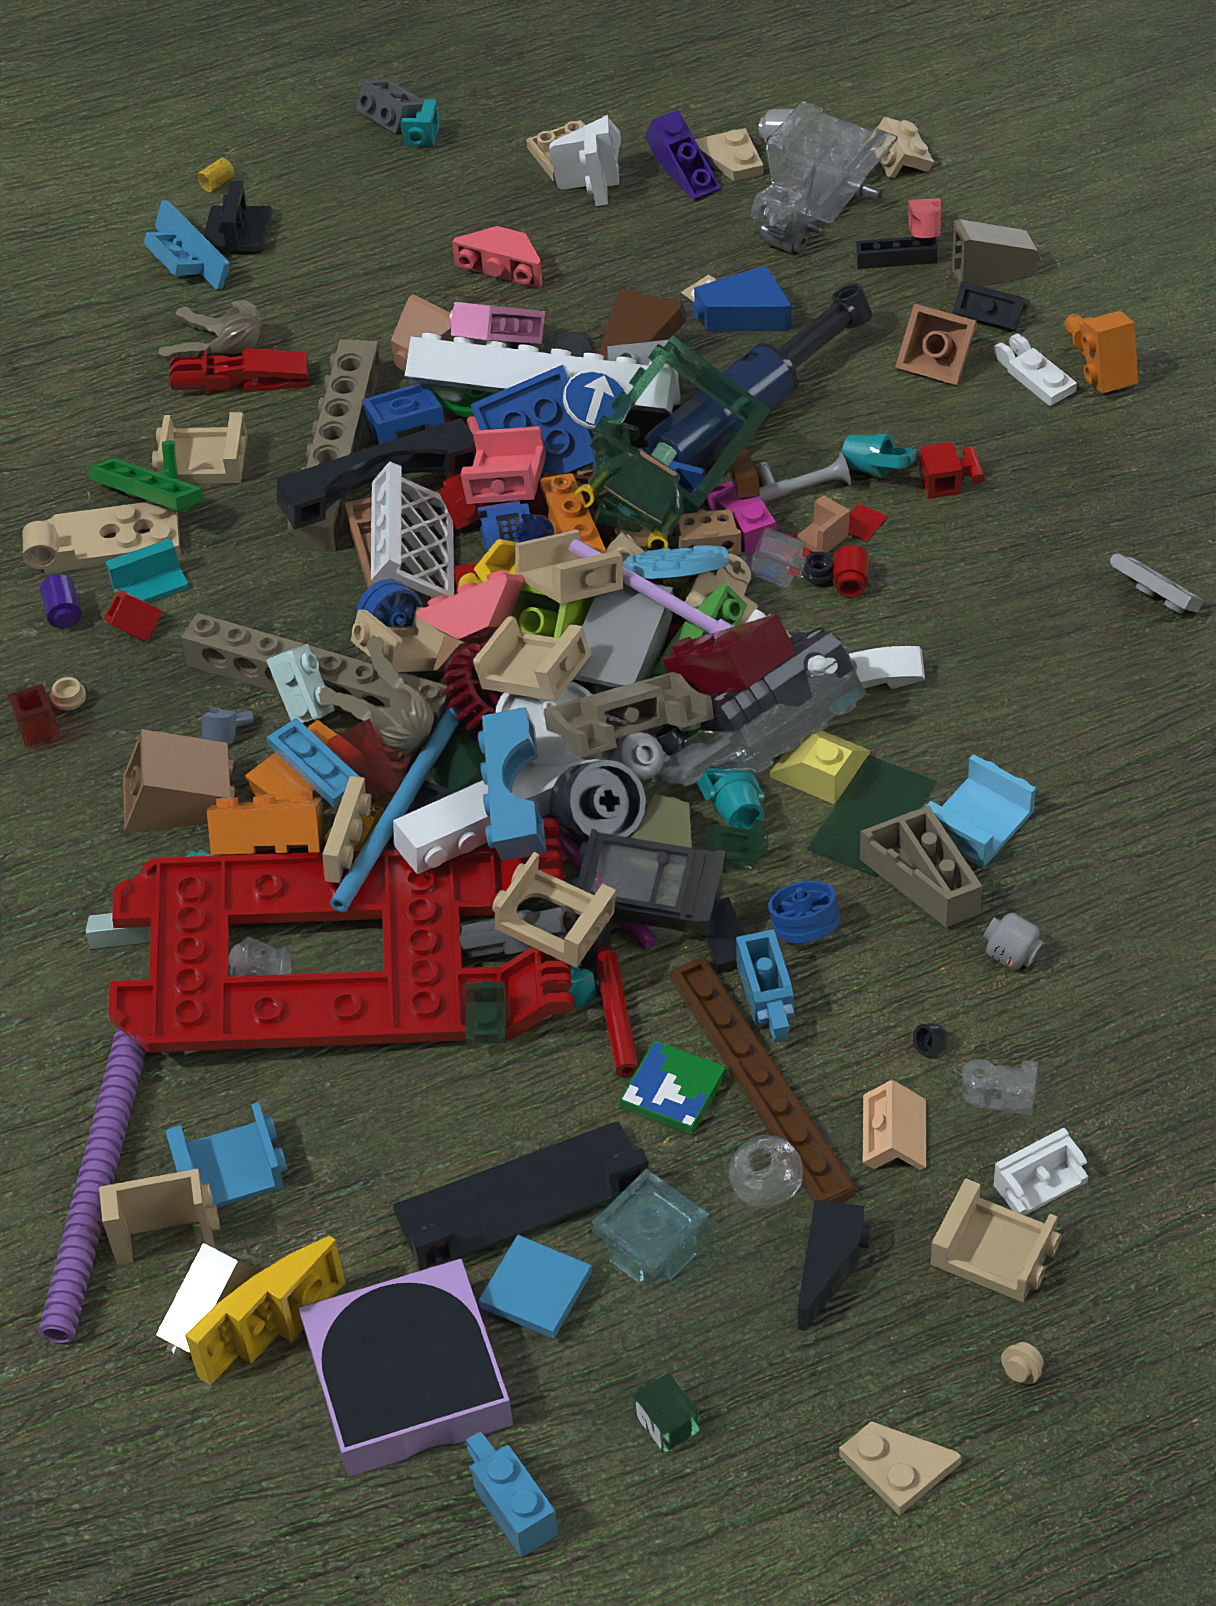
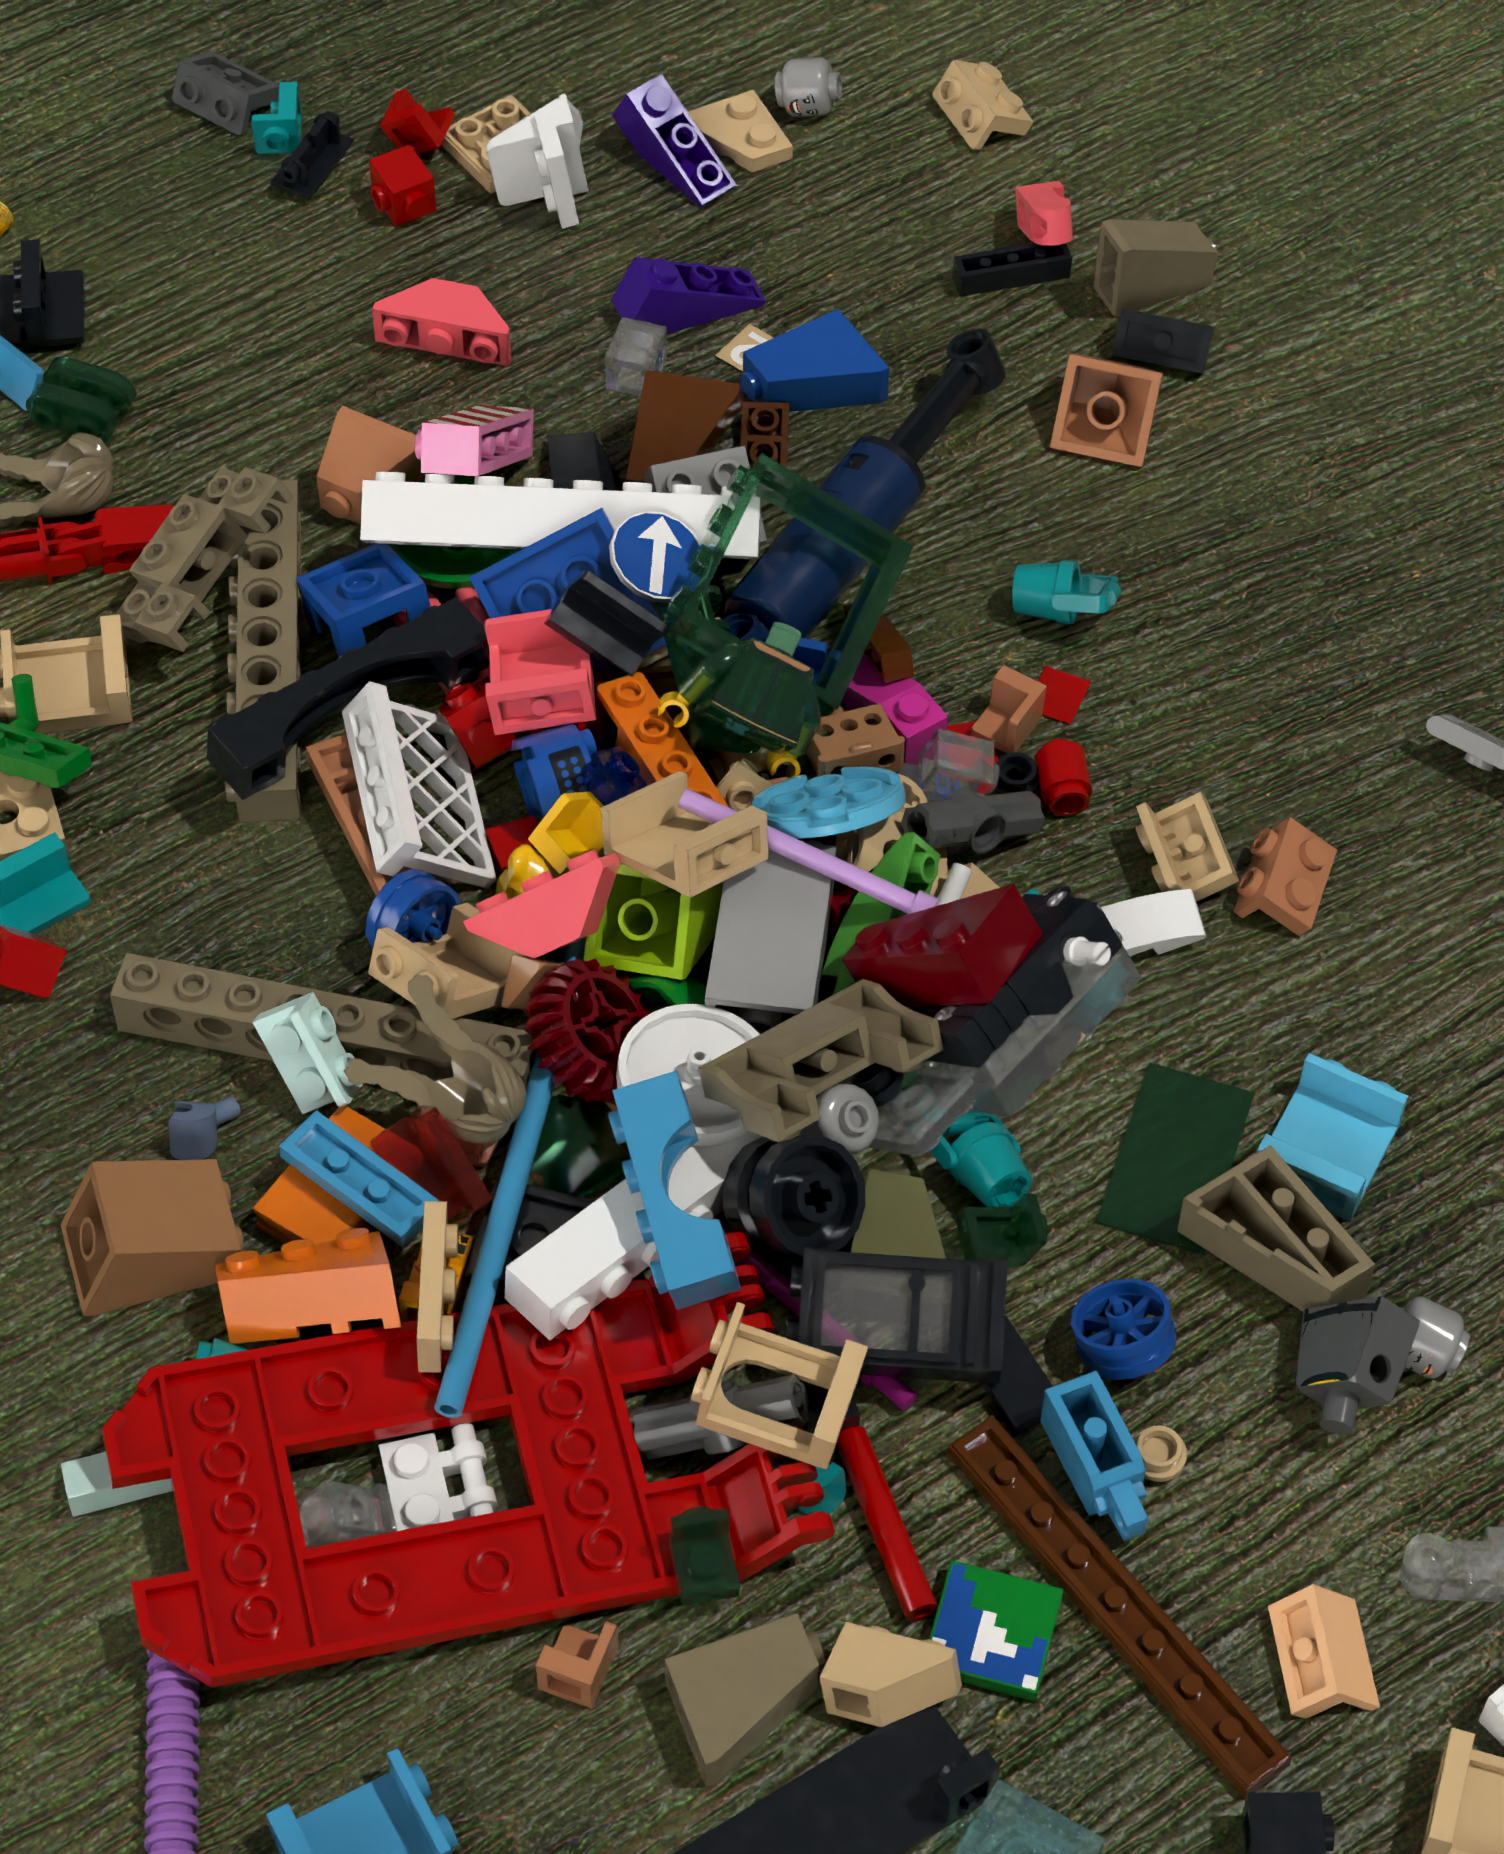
camera: 15 degrees left, 5 degrees up
tan panel [473,616,592,701] -> none
clear piece [729,1135,804,1208] -> none
clear piece [751,101,898,254] -> none
light grey piece [755,452,851,503] -> none
light yellow slope [770,724,870,805] -> none
black hinge [913,1023,948,1056] -> none
red brick [919,442,985,499] -> none
white hinge [993,334,1077,406] -> none
orange brick [1064,311,1139,393] -> none
none -> clear green brick [26,356,137,443]
none -> dark tan bracket [115,467,293,652]
none -> black hinge [270,111,353,199]
none -> red brick [369,144,437,226]
none -> white plate [379,1423,498,1531]
none -> red panel [380,89,455,154]
none -> nougat panel [536,1621,619,1709]
none -> black panel [544,570,669,677]
none -> clear brick [605,317,667,397]
none -> dark purple slope [611,257,766,334]
none -> dark tan slope [664,1613,825,1787]
none -> reddish brown slope [740,402,789,483]
none -> tan slope [819,1622,962,1727]
none -> dark grey piece [901,787,1045,853]
none -> tan plate [1133,1425,1187,1482]
none -> tan bracket [1135,791,1239,902]
none -> nougat bracket [1234,817,1337,936]
none -> dark grey torso [1296,1296,1420,1435]

